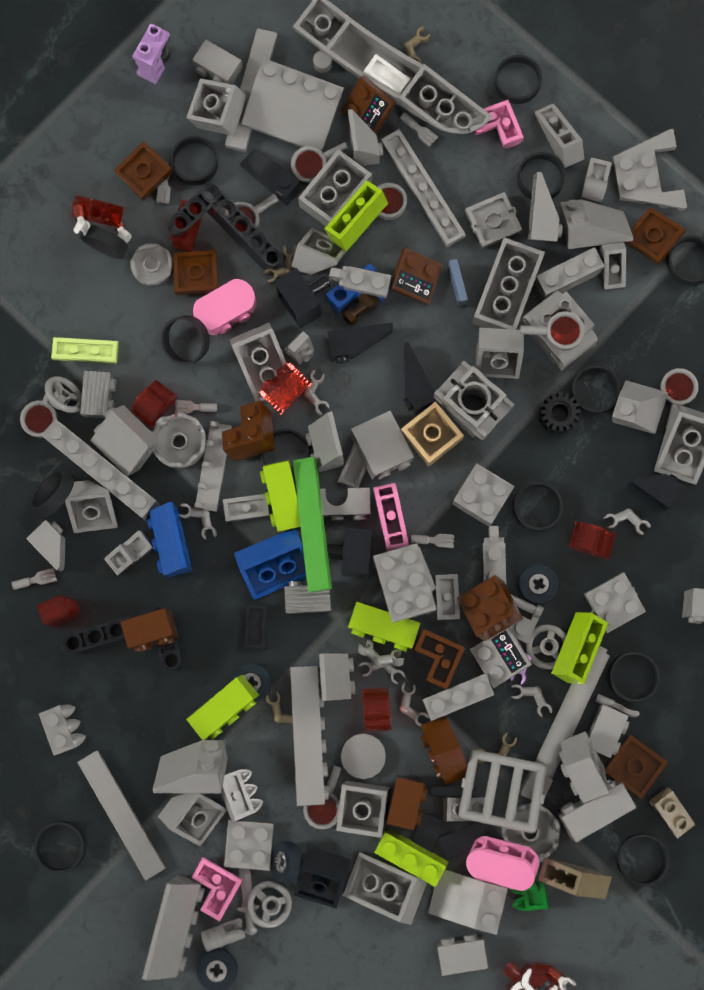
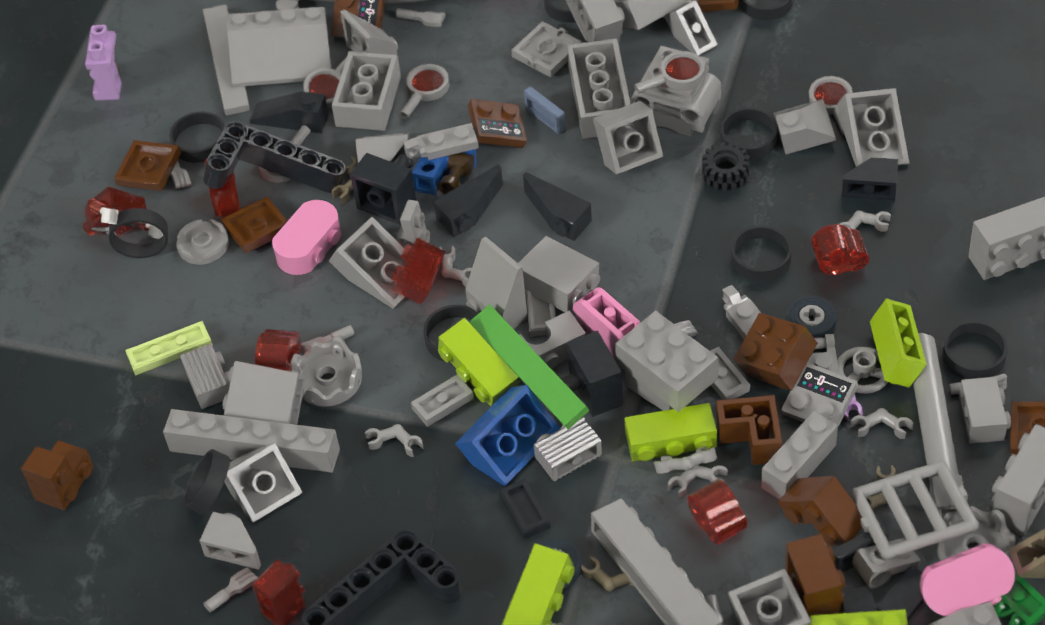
camera: 30 degrees left, 30 degrees down
piece [20,384,59,438] -> none
light grey piece [45,376,82,413] -> none
light grey slope [104,530,153,576] -> none
reddish brown brick [120,608,179,653] -> none
blue slope [147,502,192,577] -> none
black tyre [161,315,210,365] -> none
light grey brick [186,78,247,136] -> none
light grey brick [192,40,243,85] -> none
light grey hinge [194,421,233,512] -> none
reddish brown brick [222,400,275,461] -> none
light grey slope [319,654,355,701] -> none
lime brick [324,180,388,252] -> none
light grey tile [341,733,386,779] -> none
light grey plate [381,129,466,247] -> none
light grey arm [400,682,429,727] -> none
tan brick [401,402,464,467] -> none
light grey piece [434,361,514,440] -> none
light grey brick [452,463,515,527] -> none
light grey brick [534,247,605,301] -> none
light grey brick [559,732,609,803] -> none
light grey plate [584,572,646,633] -> none

